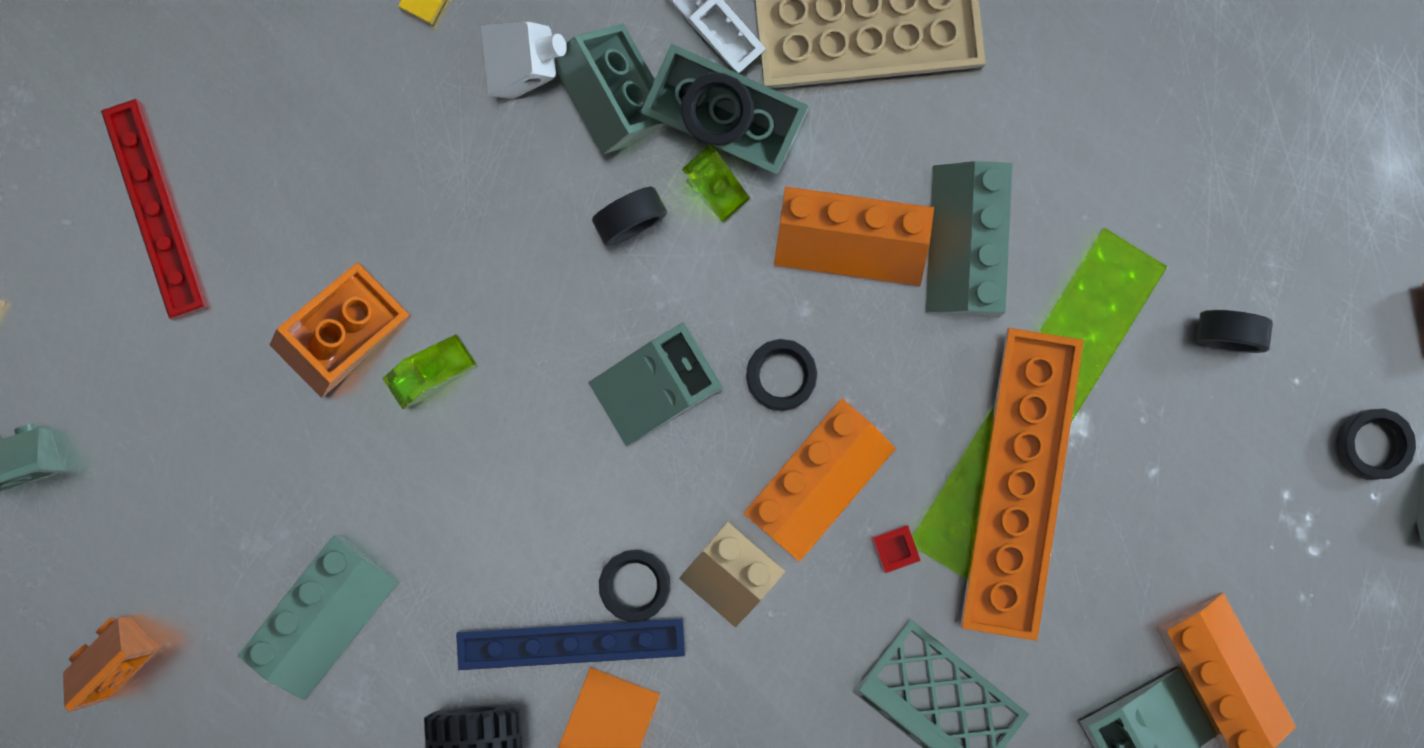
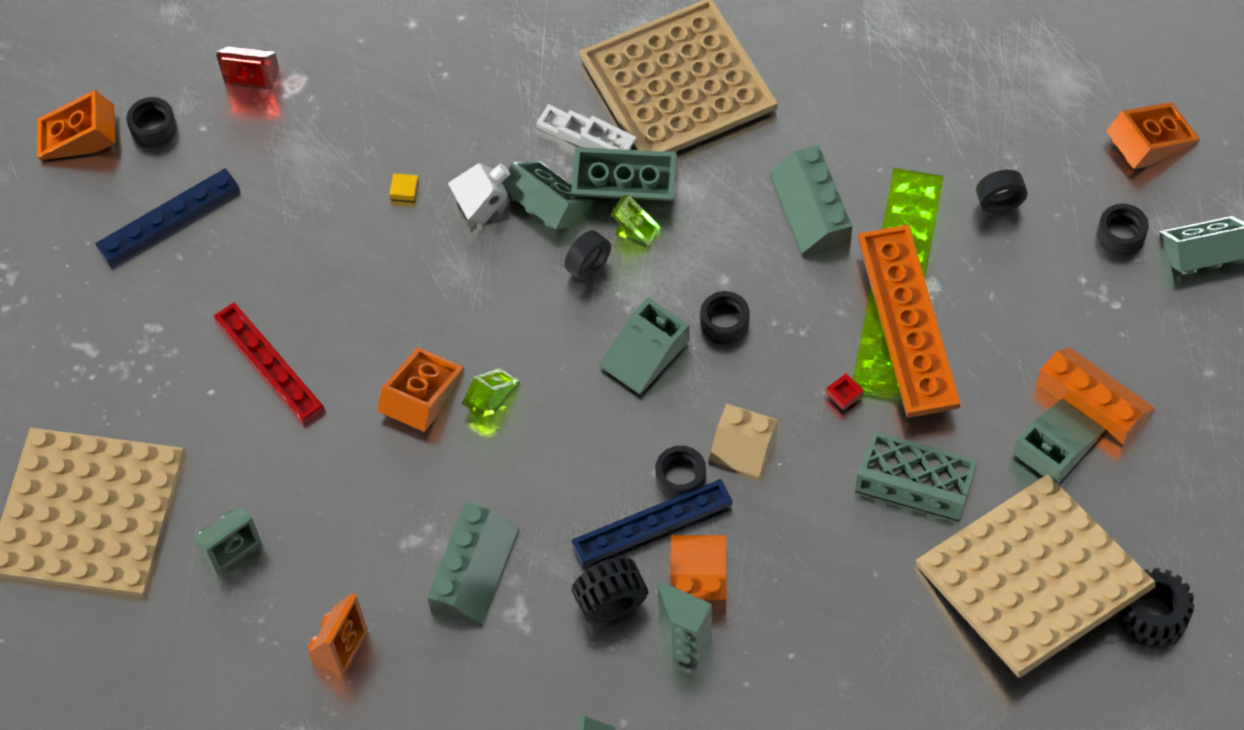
camera: 20 degrees left, 25 degrees down
black tyre [681,73,754,146] -> none
orange slope [743,398,896,562] -> none
orange slope [774,186,935,287] -> none

